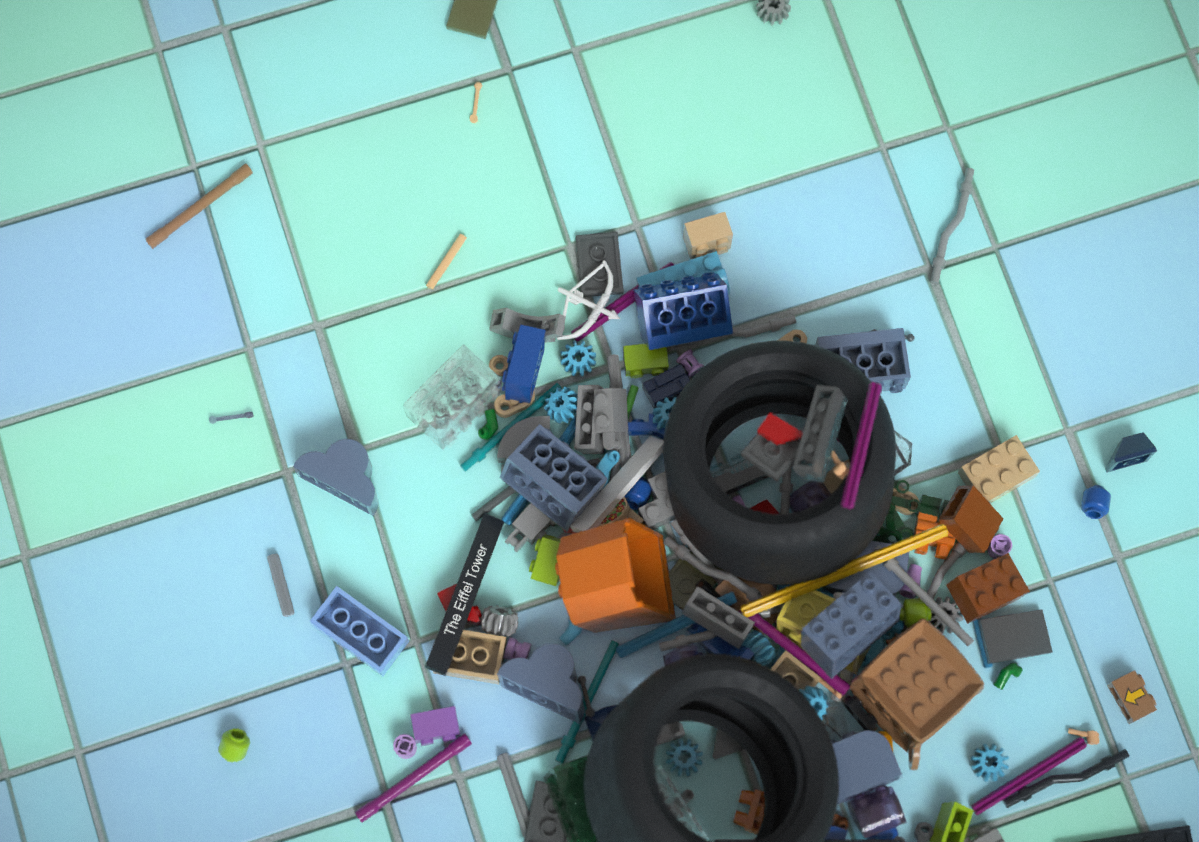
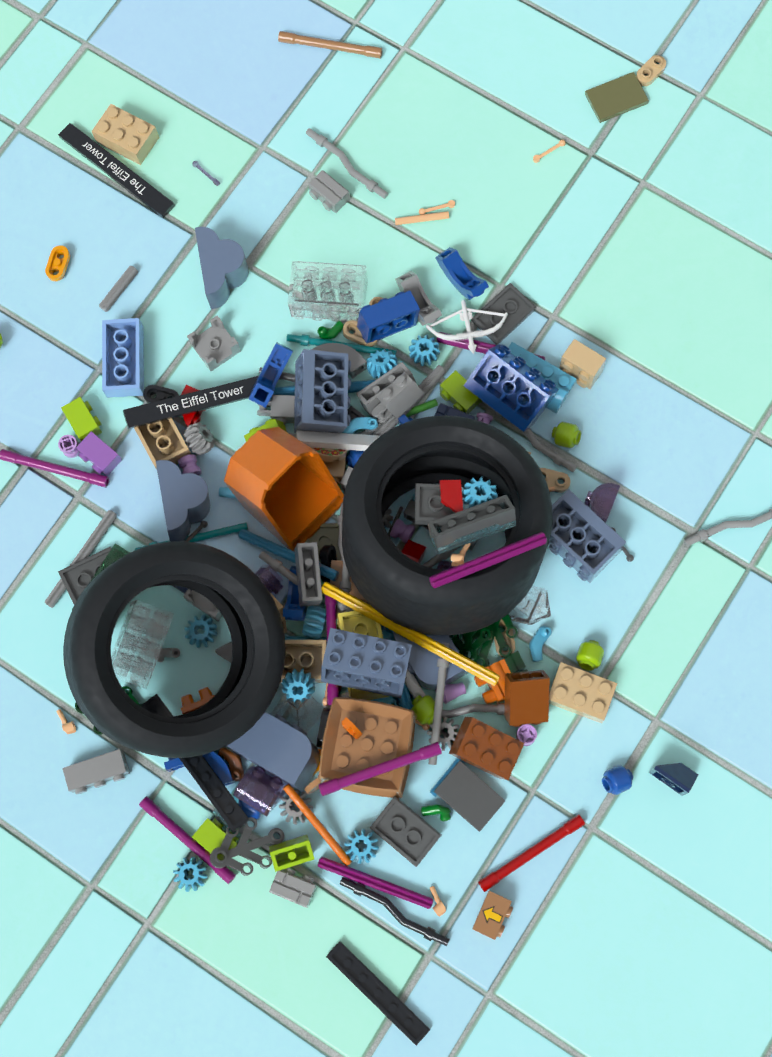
camera: 60 degrees right, 0 degrees up
none -> light orange plate [45,246,70,281]
none -> black tile [58,123,175,218]
none -> lime brick [61,397,102,442]
none -> tan brick [92,104,159,165]
none -> black plate [143,385,179,403]
none -> light grey panel [187,315,241,371]
none -> blue arch [249,342,293,408]
none -> light grey gear [279,790,313,825]
none -> orange piece [283,783,352,866]
none -> light grey bar [306,128,388,199]
none -> light grey brick [308,170,350,213]
none -> magenta piece [318,742,442,796]
none -> orange tile [341,717,363,740]
none -> dark grey tile [370,796,442,867]
none -> light nougat hinge [419,200,455,215]
none -> blue arch [435,247,489,300]
none -> medium azure gear [462,477,498,508]
none -> red piece [478,814,585,892]
none -> medium azure arm [529,626,552,662]
none -> lime head [552,422,581,448]
none -> lime head [576,640,604,671]
none -> clear purple brick [584,483,620,523]

